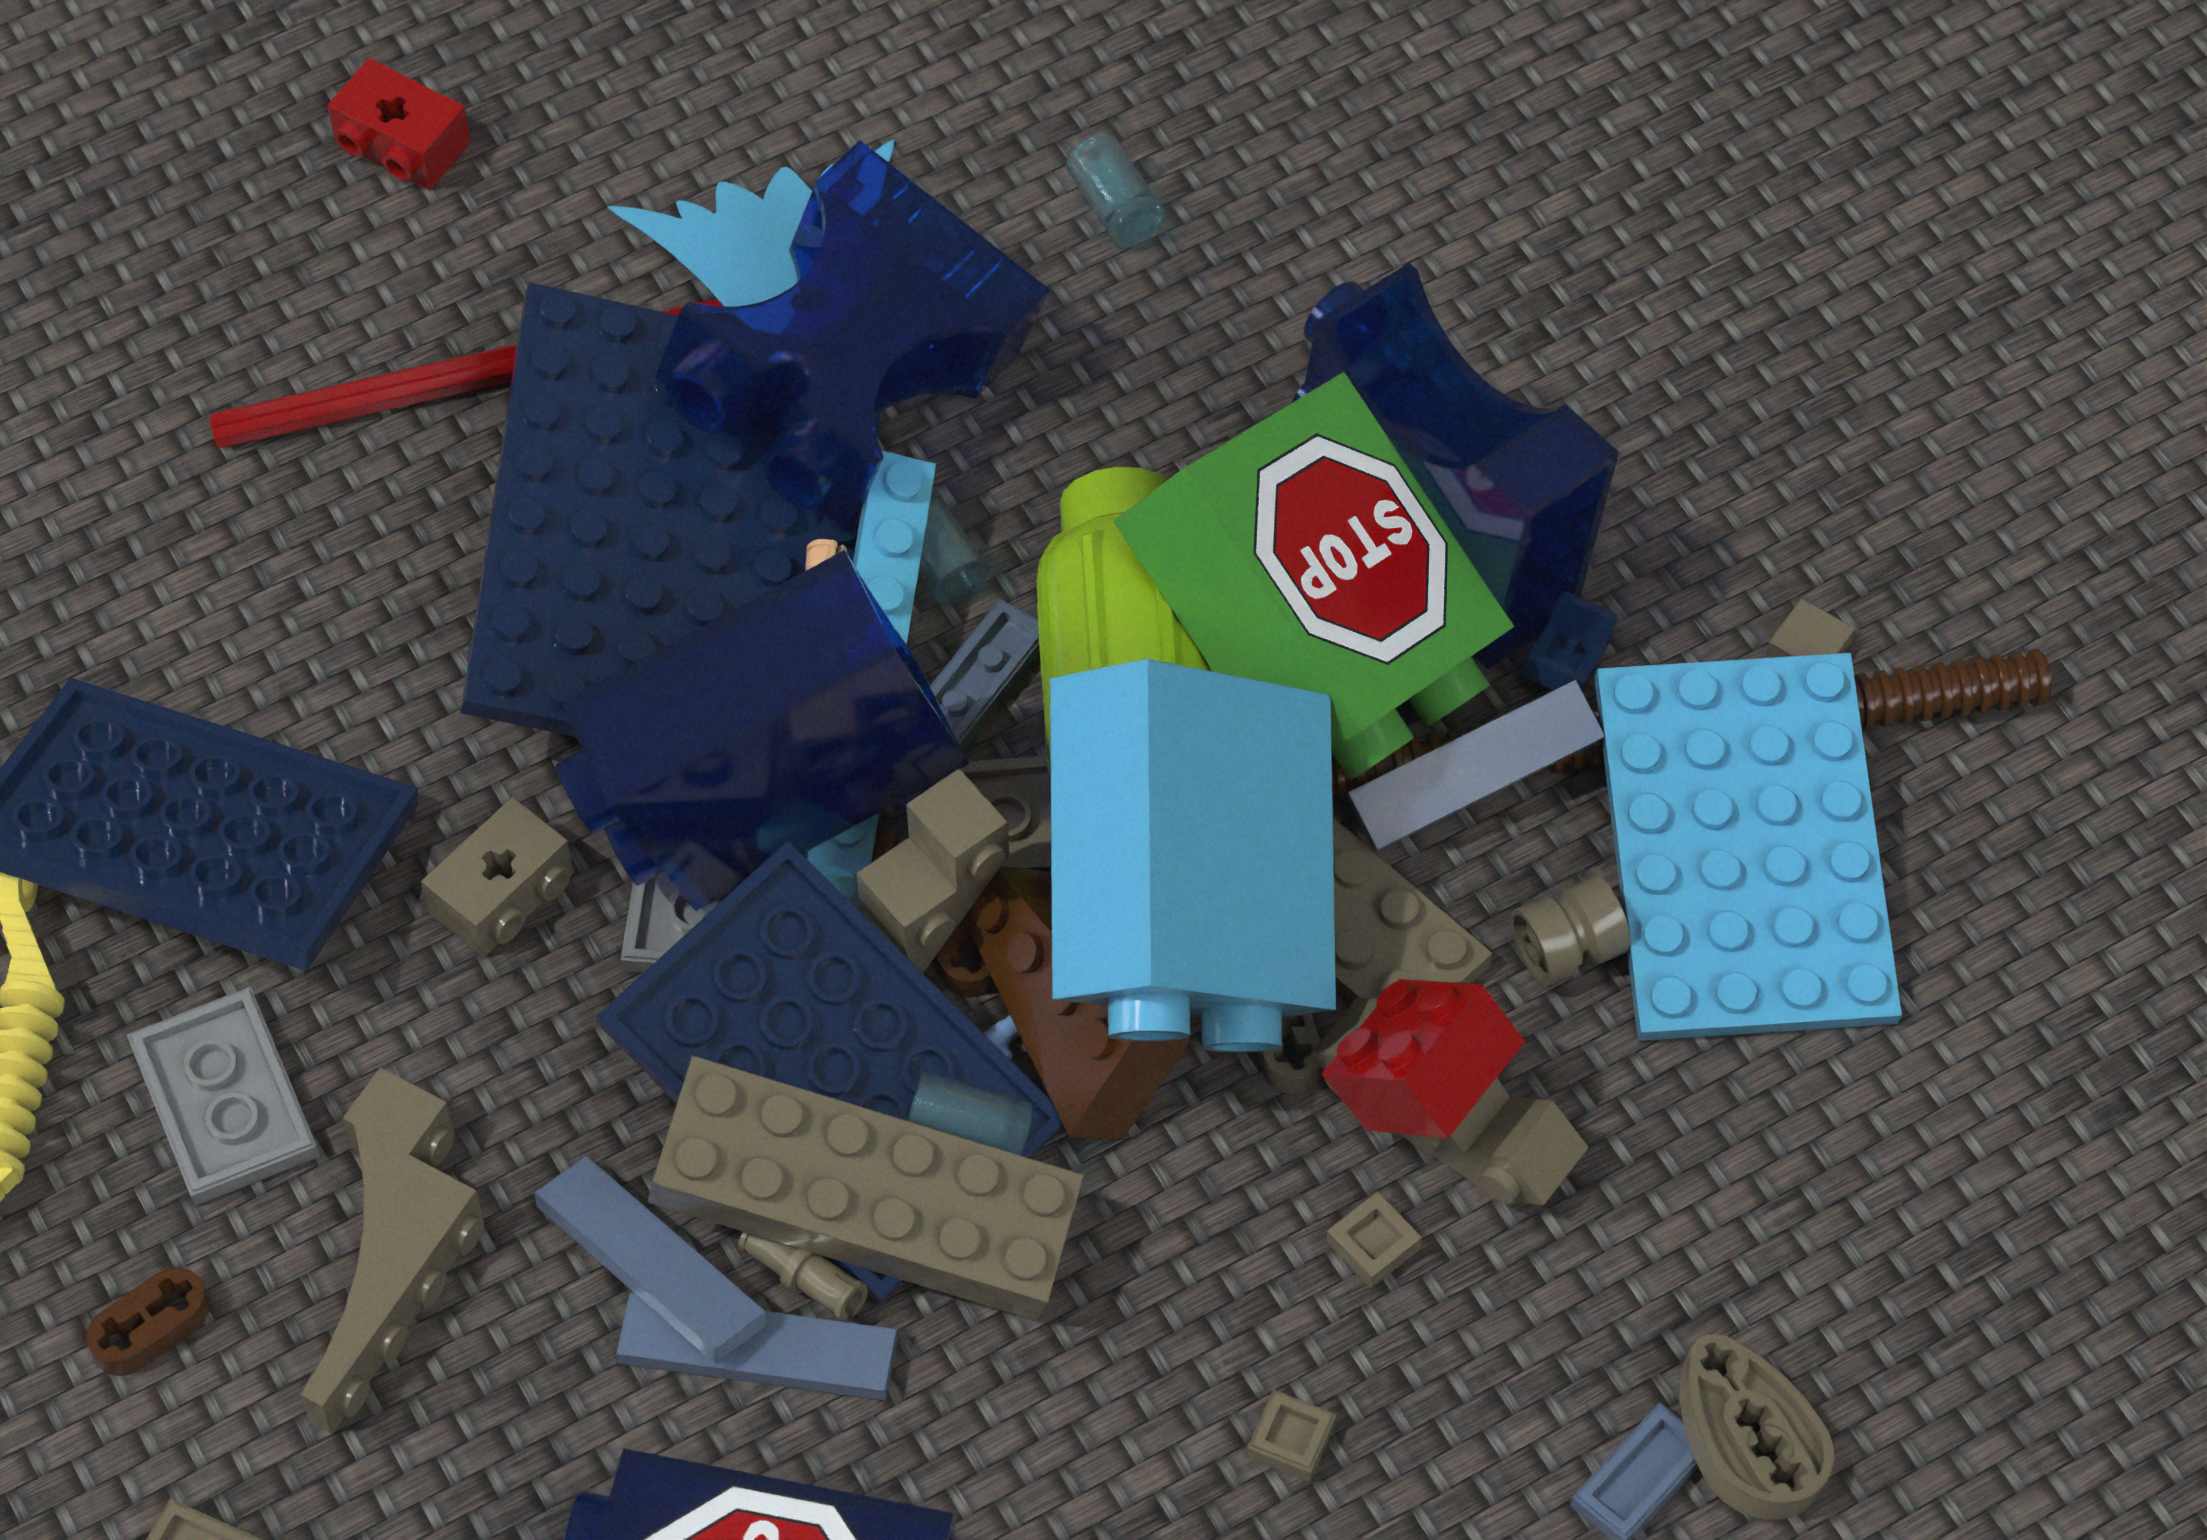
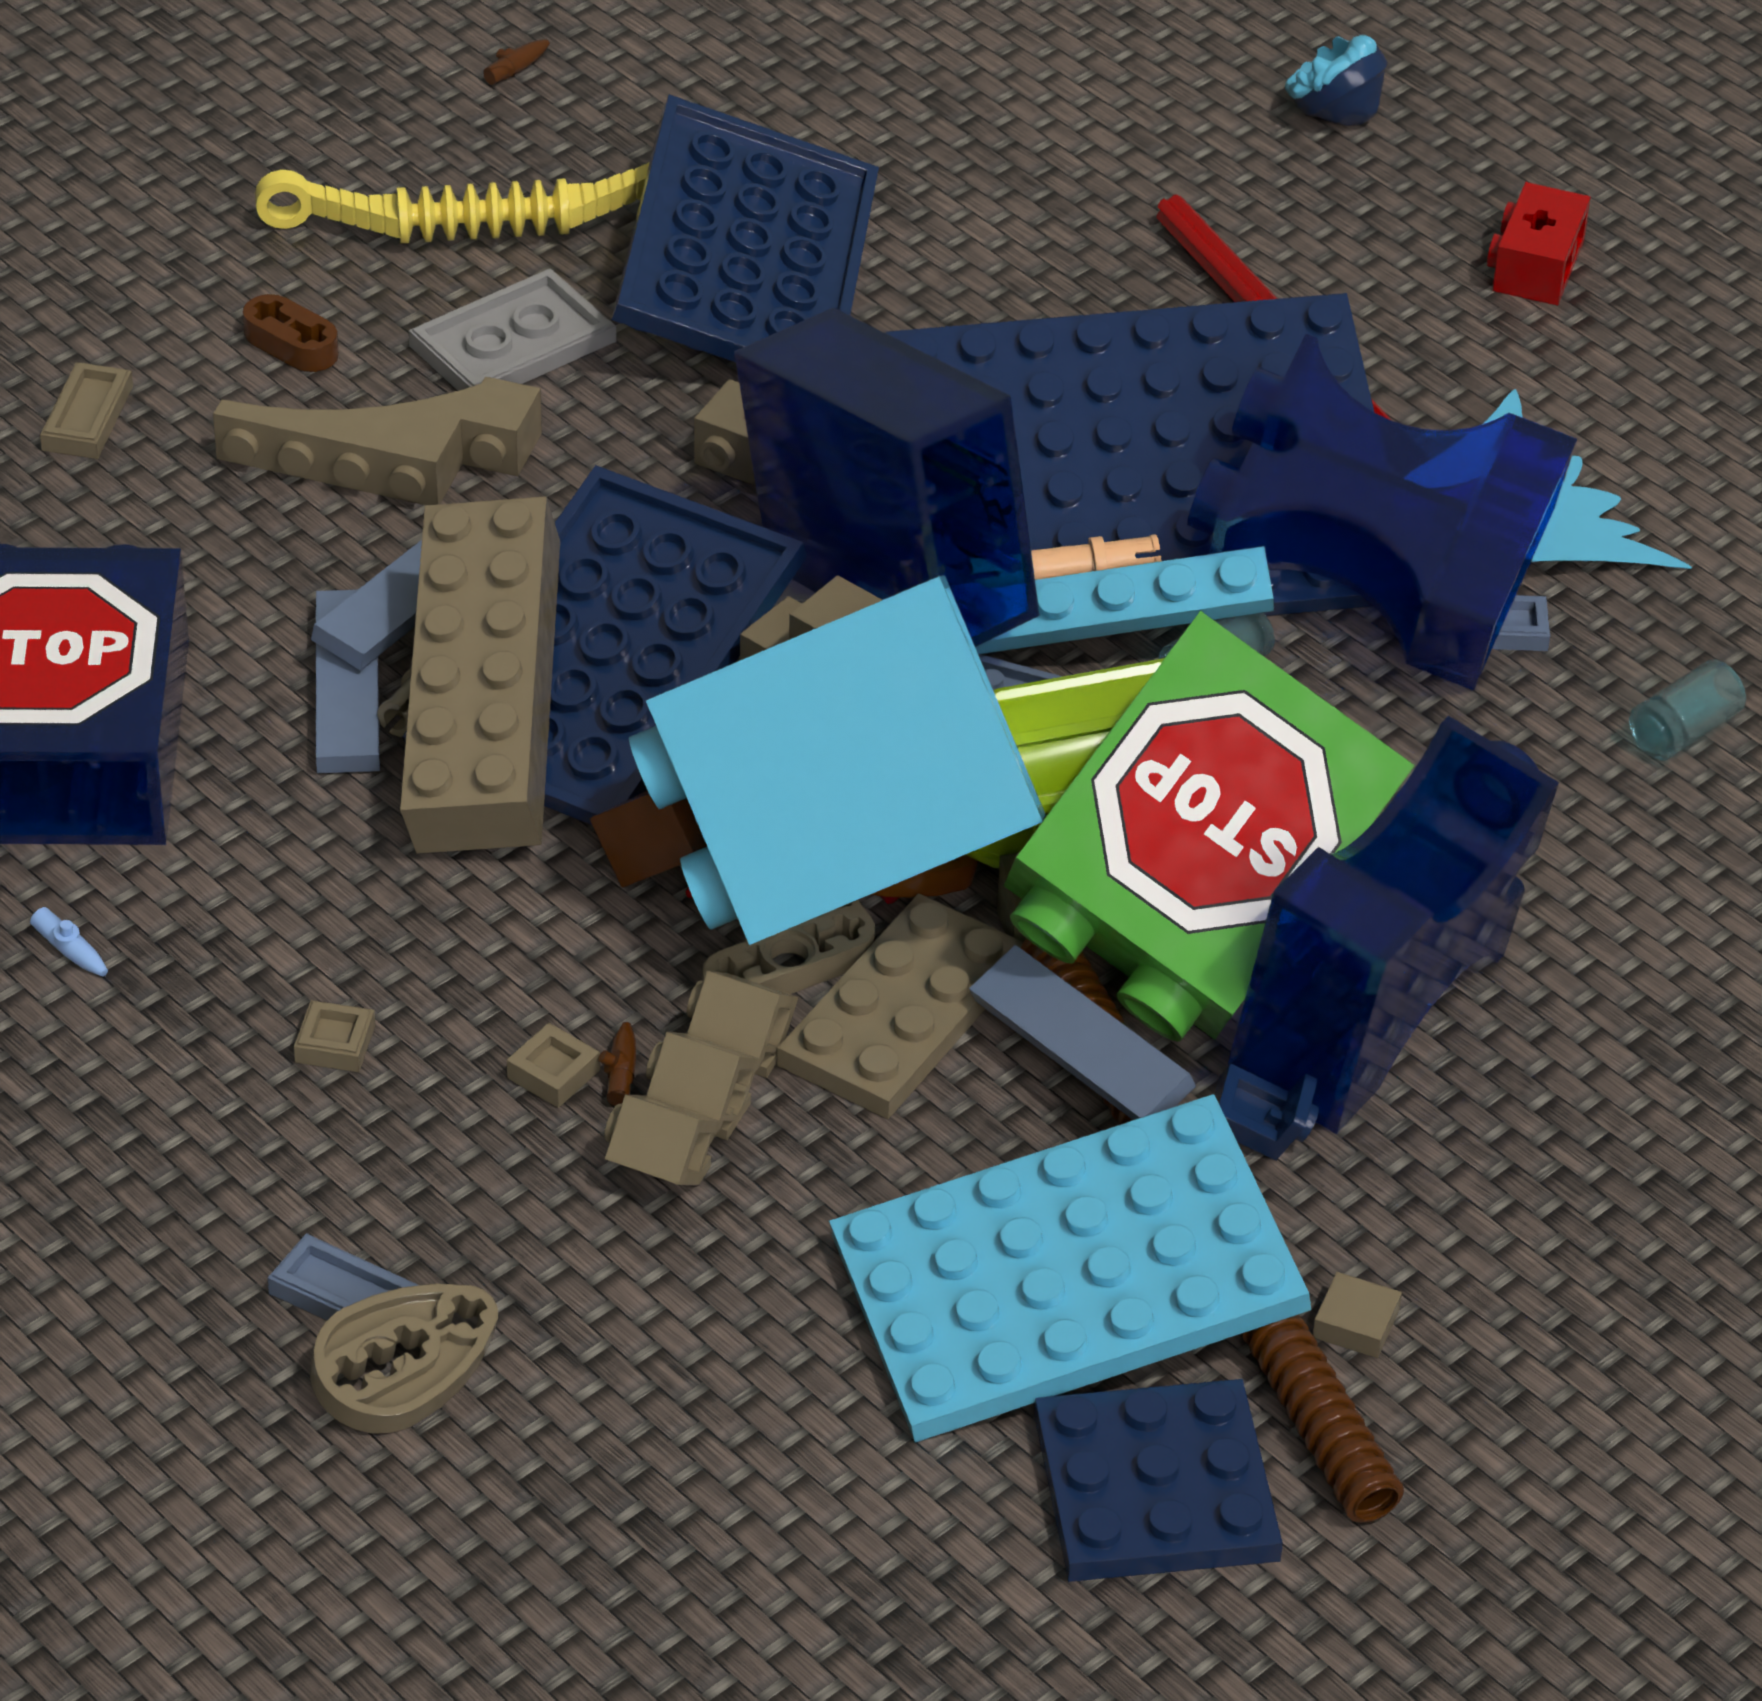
camera: 75 degrees right, 15 degrees down
clear light blue piece [907,1070,1033,1156] -> none
red brick [1322,979,1526,1139] -> none
dark tan wheel [1510,875,1631,988] -> none
none -> reddish brown helmet [598,1022,636,1106]
none -> dark blue plate [1034,1379,1283,1582]
none -> dark blue hair [1285,35,1388,126]

